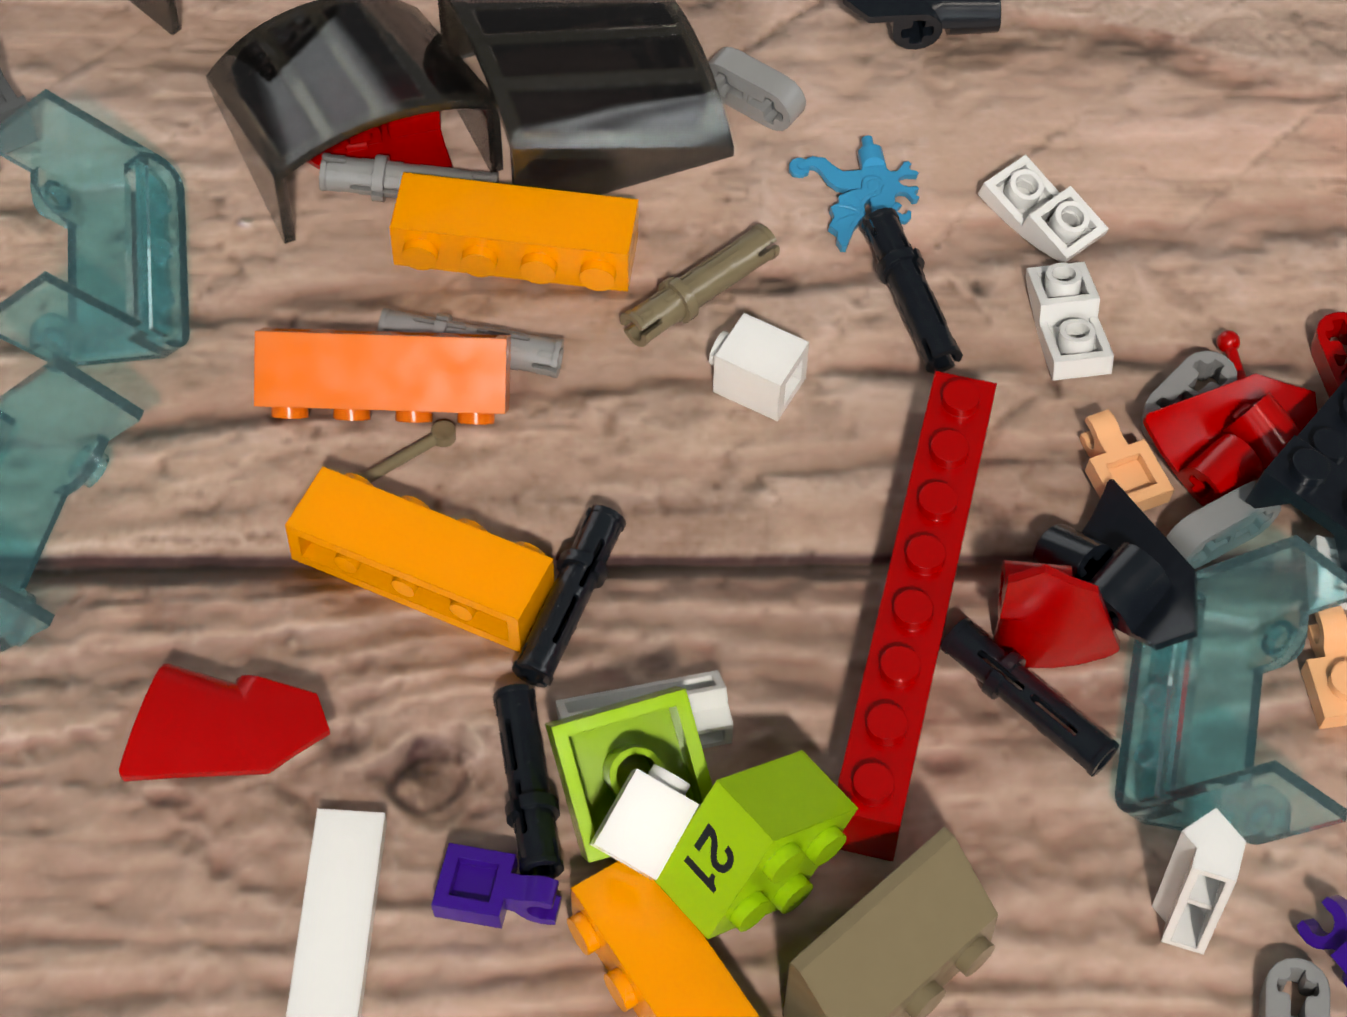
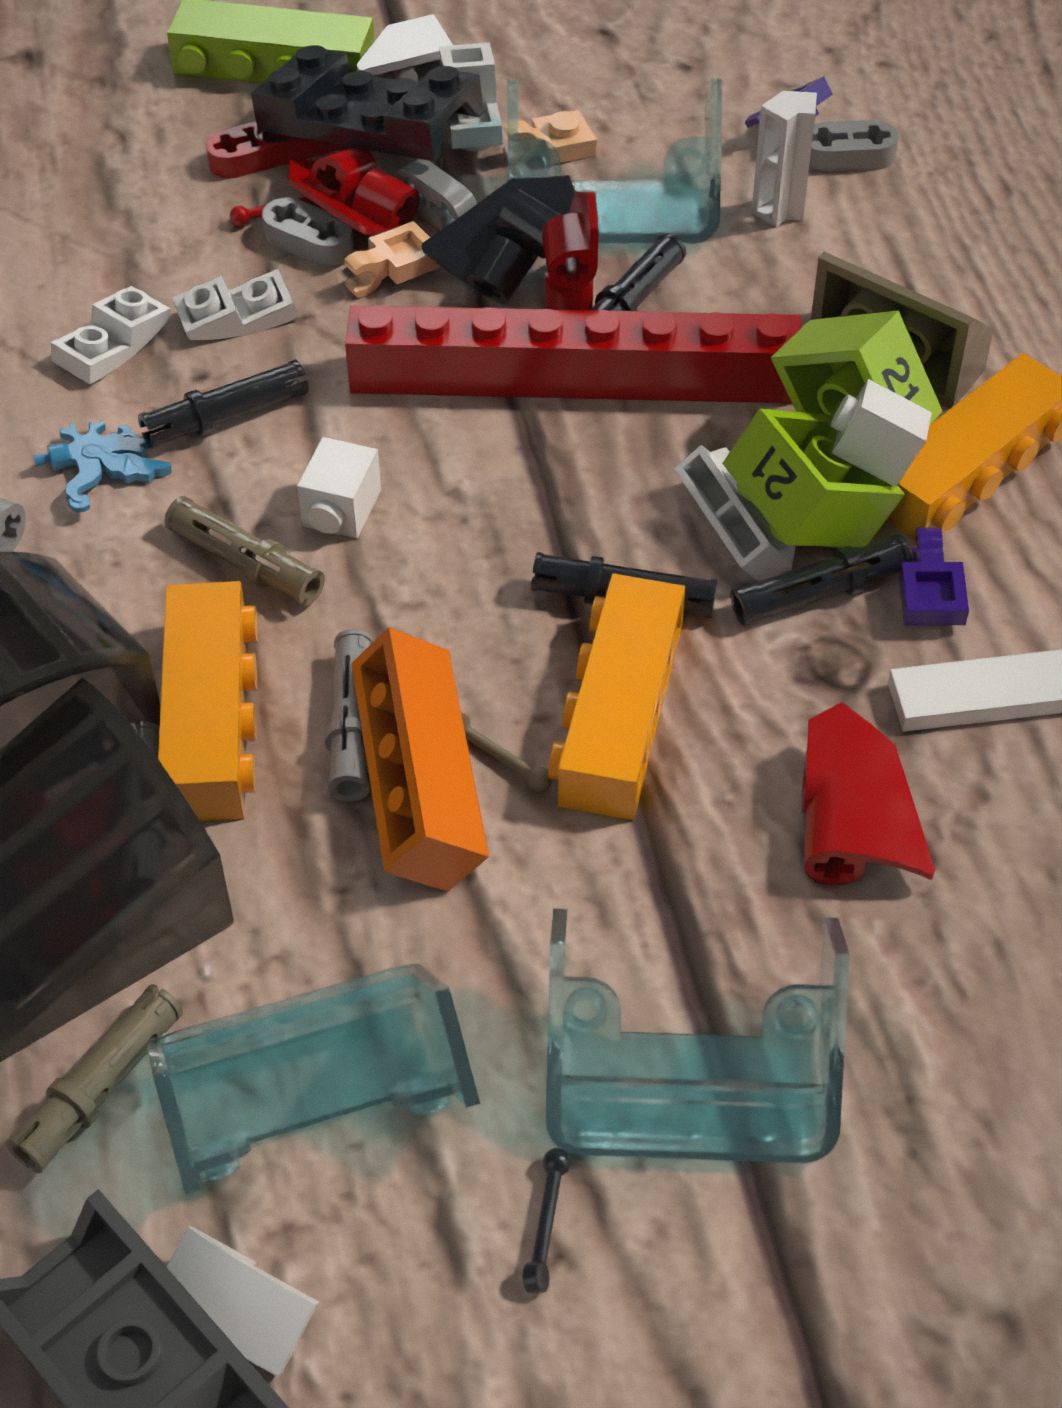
camera: 100 degrees left, 5 degrees down
none -> dark tan pin [6,984,183,1173]

